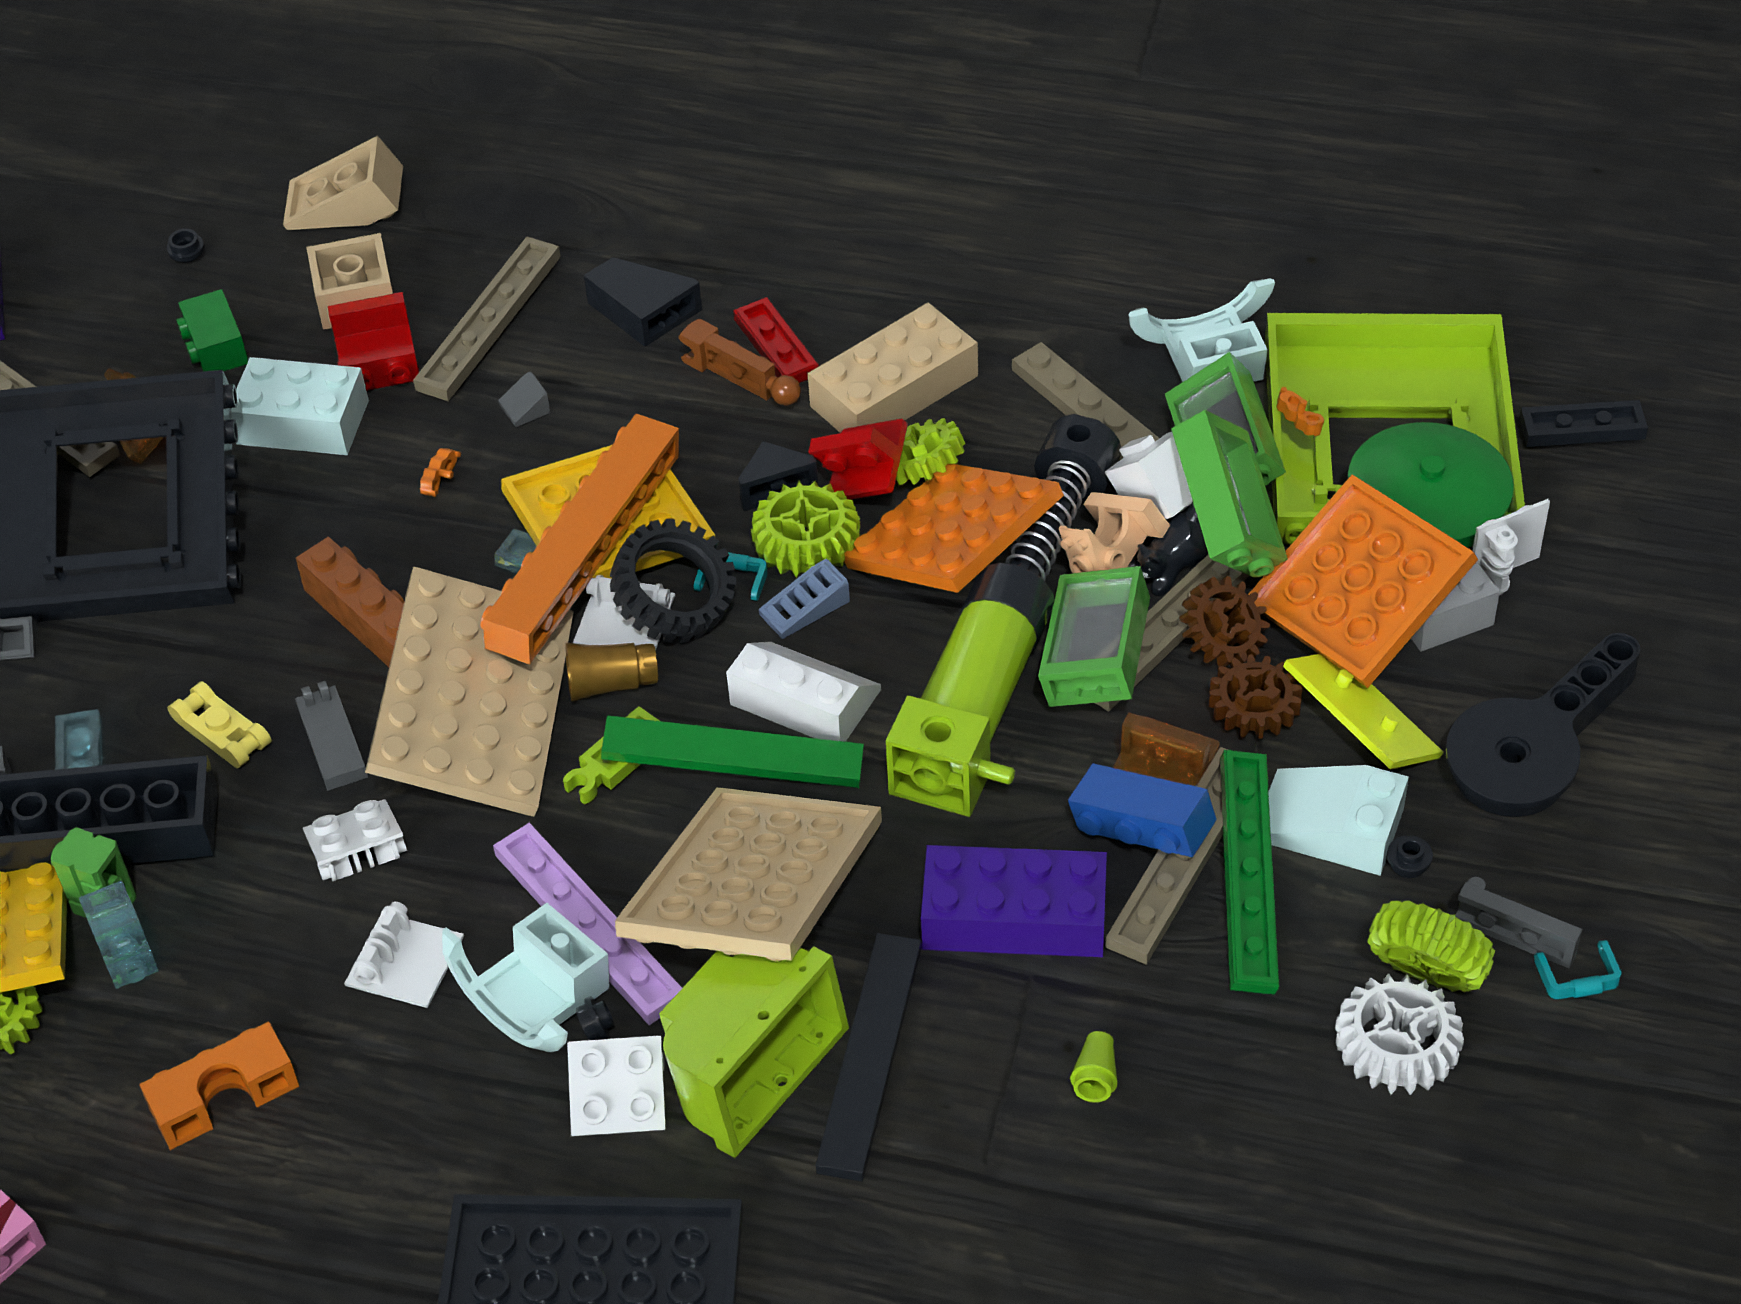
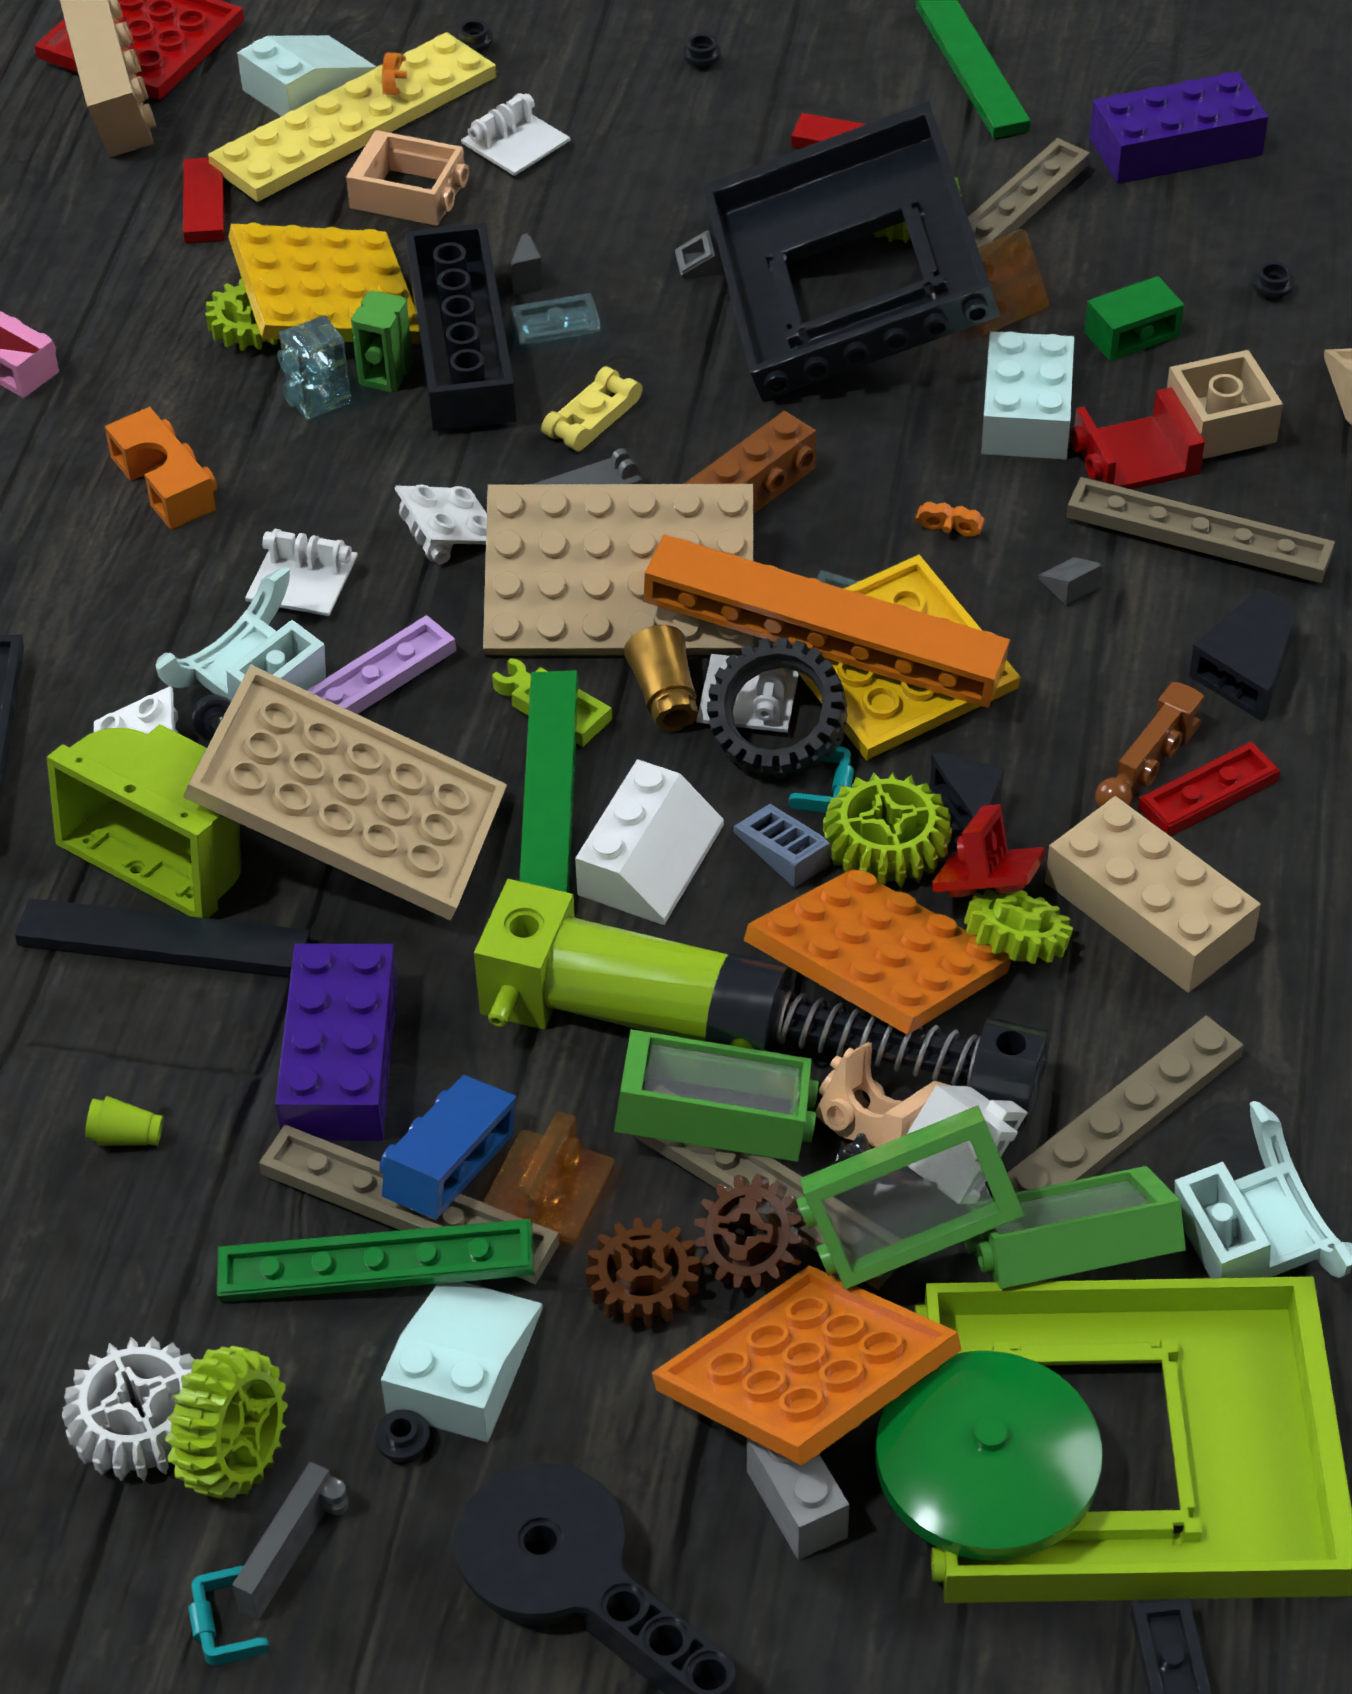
camera: 85 degrees right, 0 degrees up
orange piece [1277,387,1324,436] -> none
neon yellow piece [1283,654,1443,769] -> none
white hinge [1473,499,1550,596] -> none

